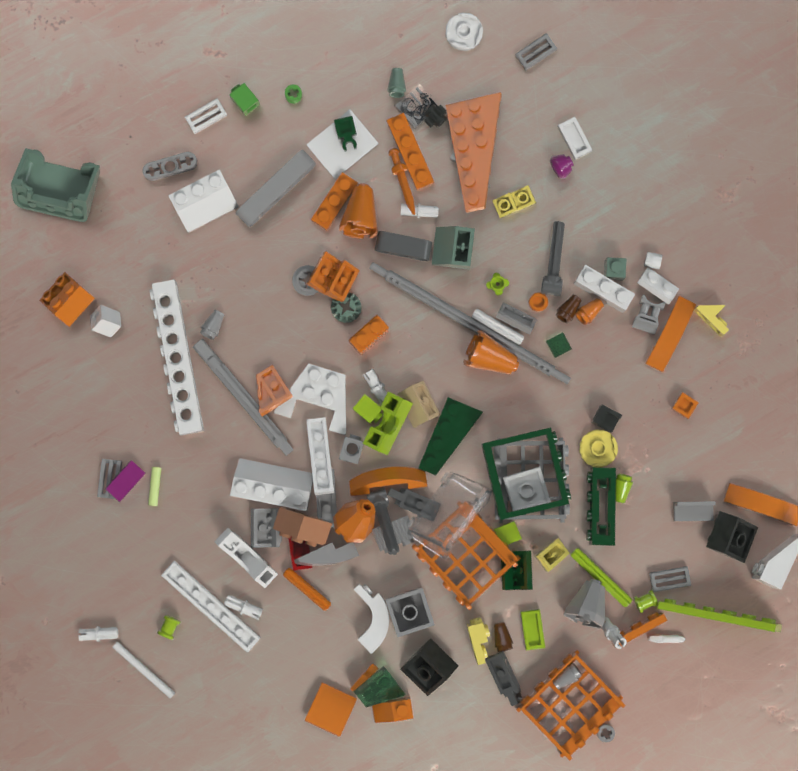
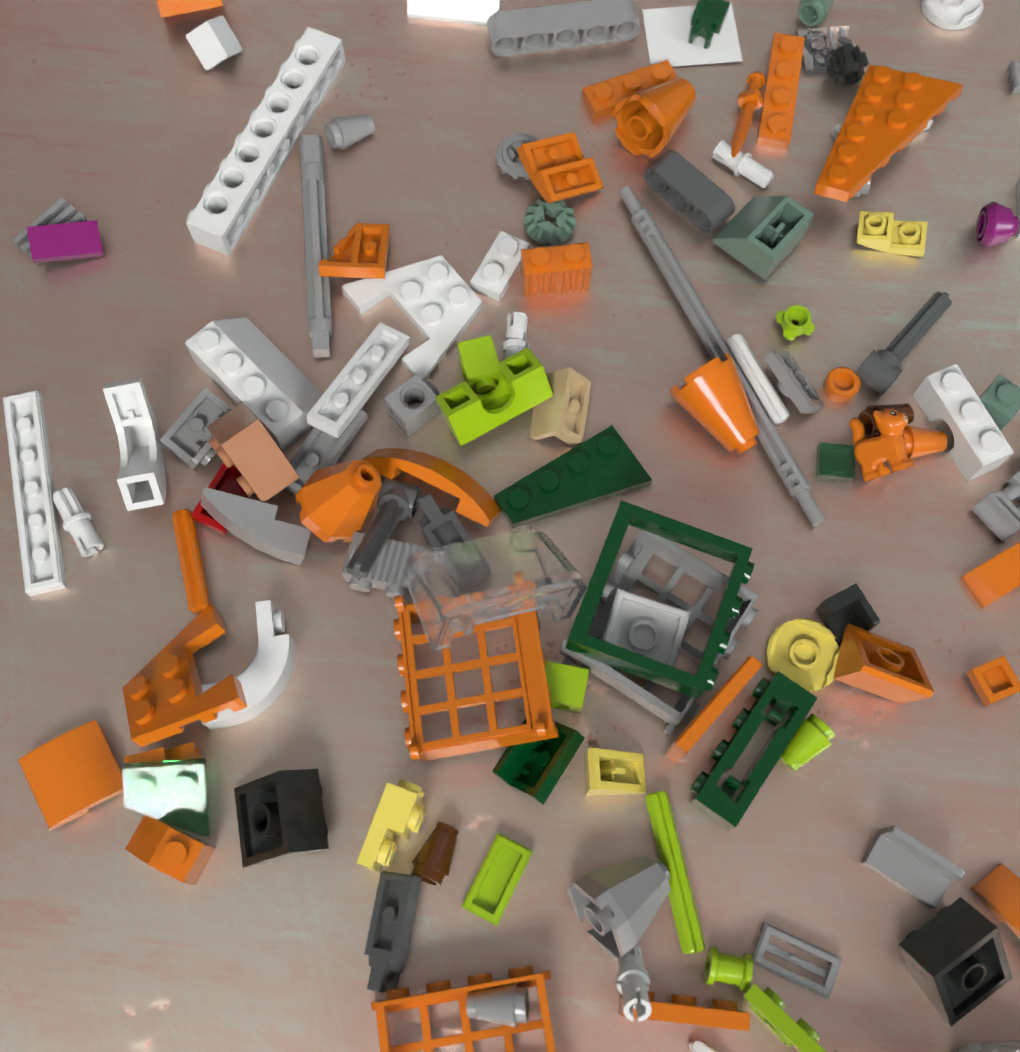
camera: 35 degrees right, 15 degrees down
yellowish green piece [148,467,161,506] -> none
light grey brick [385,587,435,638] -> none
none -> orange wing [122,603,248,747]
none -> white plate [470,231,530,302]
none -> orange tile [665,656,763,764]
none -> orange slope [833,623,934,704]
none -> orange animal [849,408,915,482]

